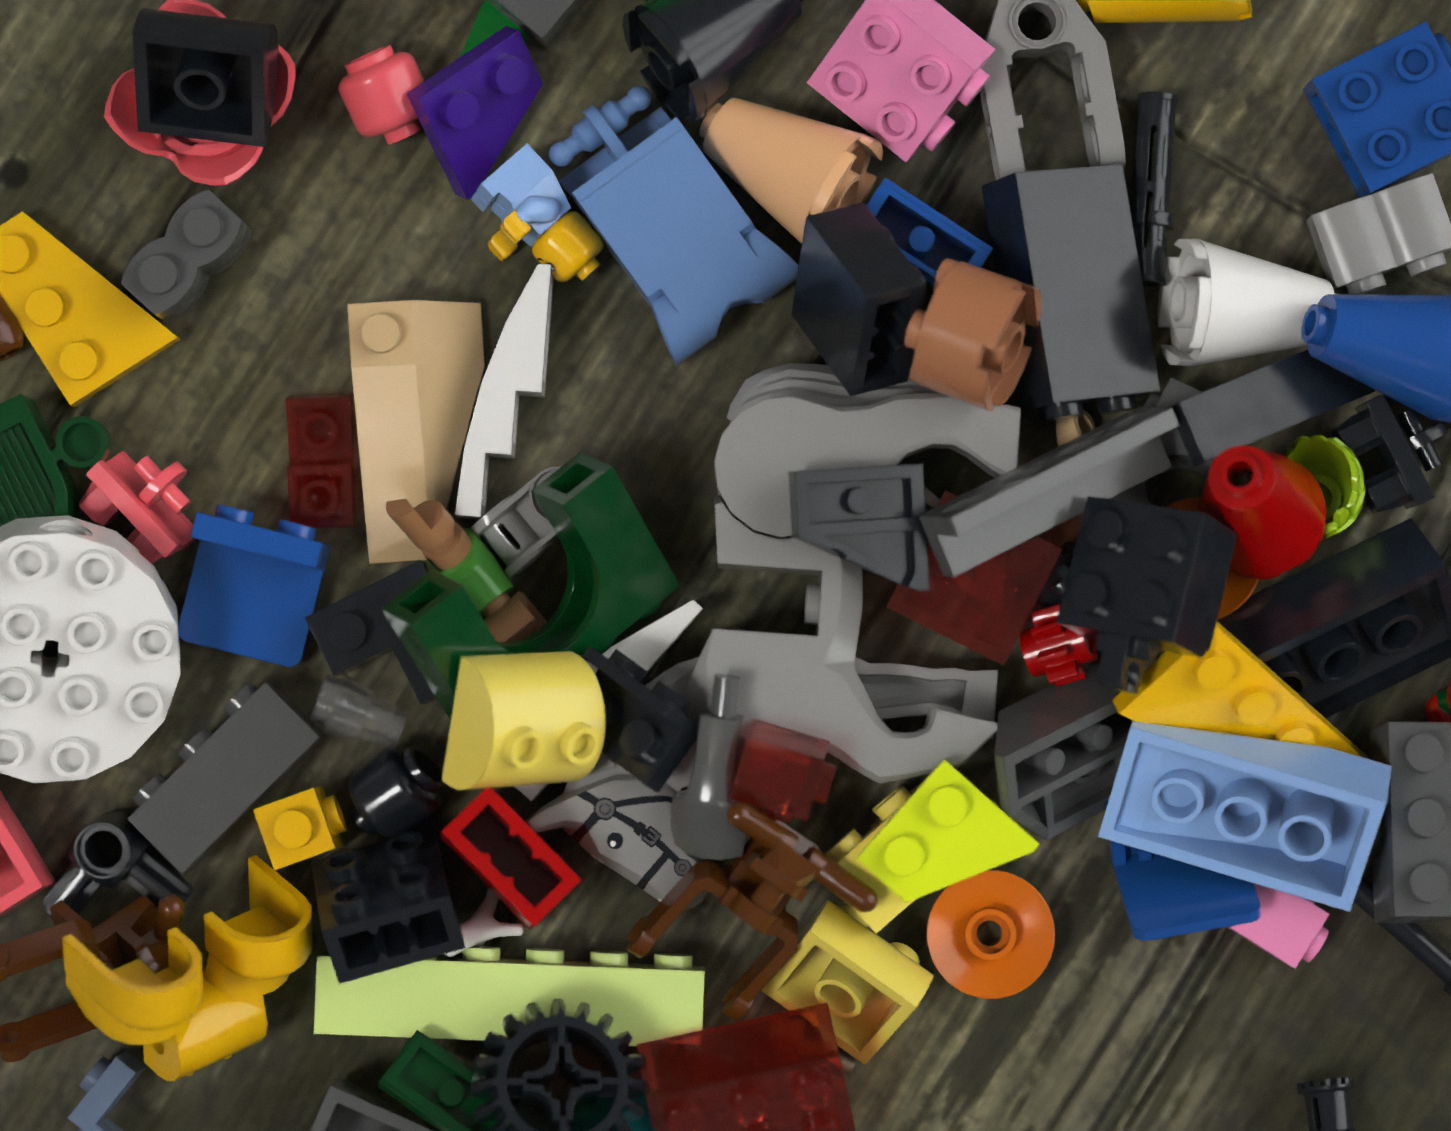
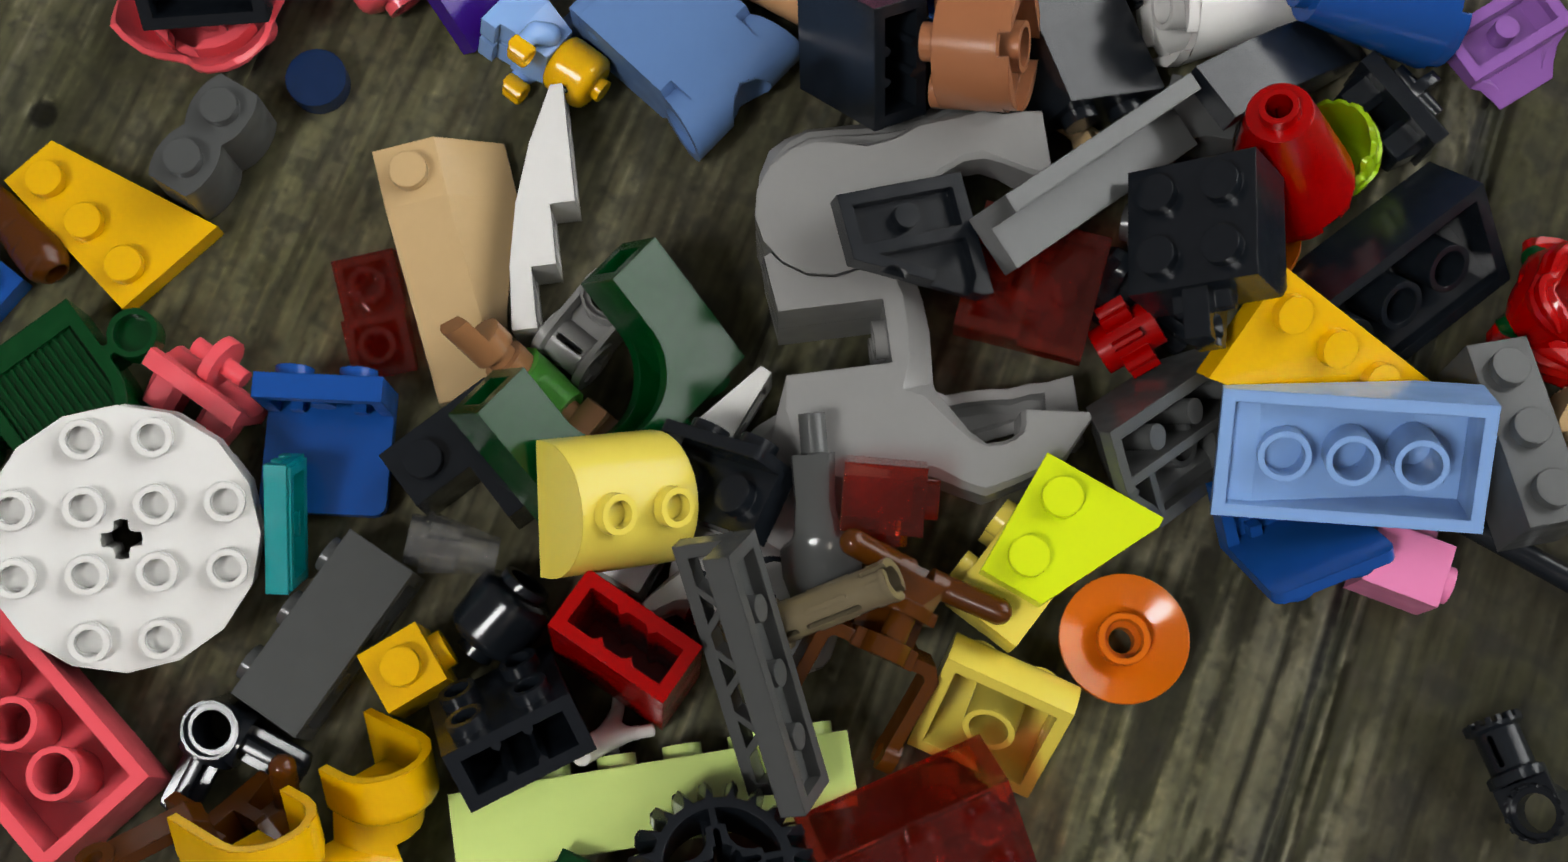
camera: 15 degrees left, 10 degrees down
none -> teal tile [263,453,309,595]
none -> dark blue tile [285,49,351,114]
none -> dark grey fence [672,529,829,818]
none -> dark tan pin [719,557,906,649]

